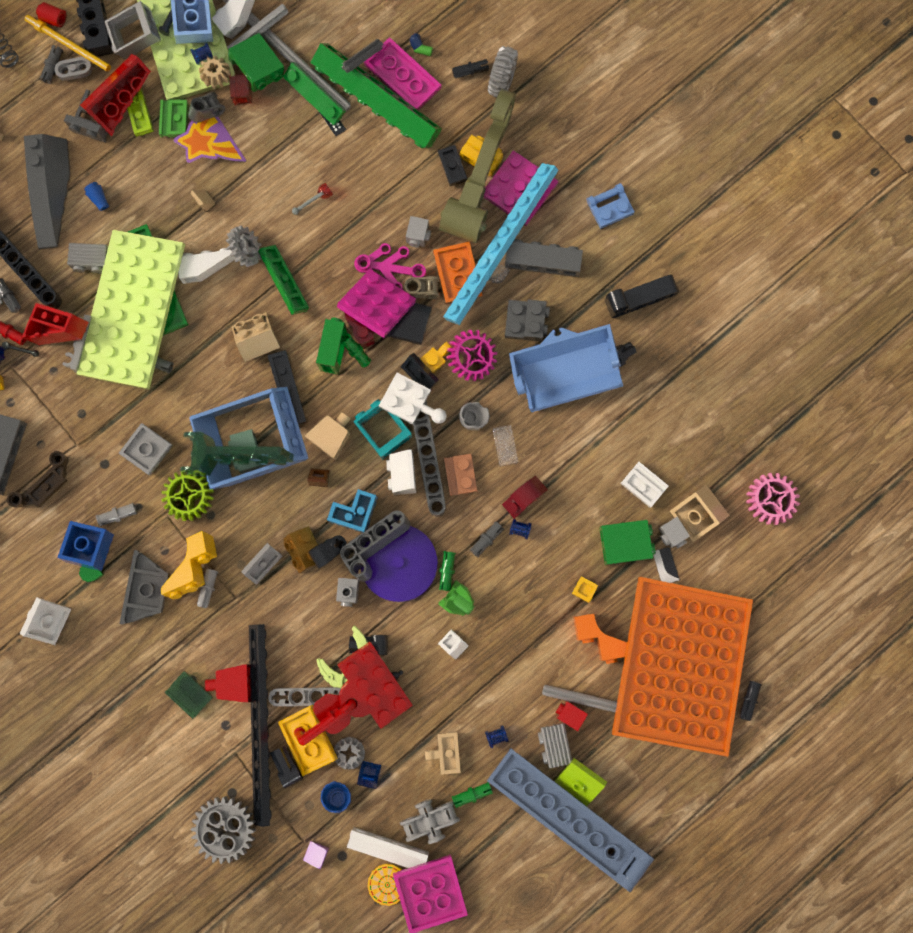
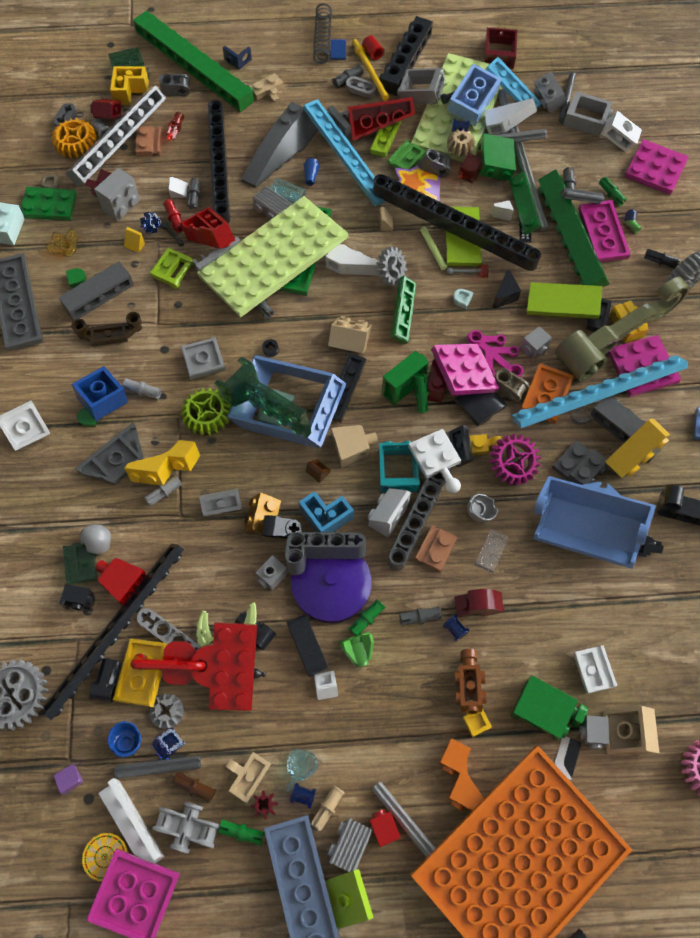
camera: 30 degrees right, 15 degrees down
none -> black brick [59,584,95,611]
none -> light grey hair [80,524,111,554]
none -> dark grey axle [114,756,201,779]
none -> lime plate [150,248,194,290]
none -> reddish brown axle [172,772,216,803]
none -> dark red gear [250,790,279,820]
none -> black bush [262,339,279,357]
none -> clear light blue plate [270,178,306,204]
none -> clear light blue piece [285,748,318,792]
none -> black beam [287,614,328,677]
none -> medium azure plate [304,99,386,207]
none -> tan axle [311,785,345,831]
none -> blue slope [331,39,346,60]
none -> black beam [373,174,541,271]
none -> yellowish green bar [420,227,447,270]
none -> lime tile [445,207,482,267]
none -> light aqua tile [453,289,474,309]
none -> dark orange brick [455,649,487,715]
none -> white slope [491,200,514,221]
none -> black slope [493,270,521,308]
none -> lime tile [527,282,603,319]
none -> dark grey pin [563,167,576,189]
none -> green tile [569,703,588,728]
none -> green axle [599,177,627,207]
none -> yellow brick [605,418,670,478]

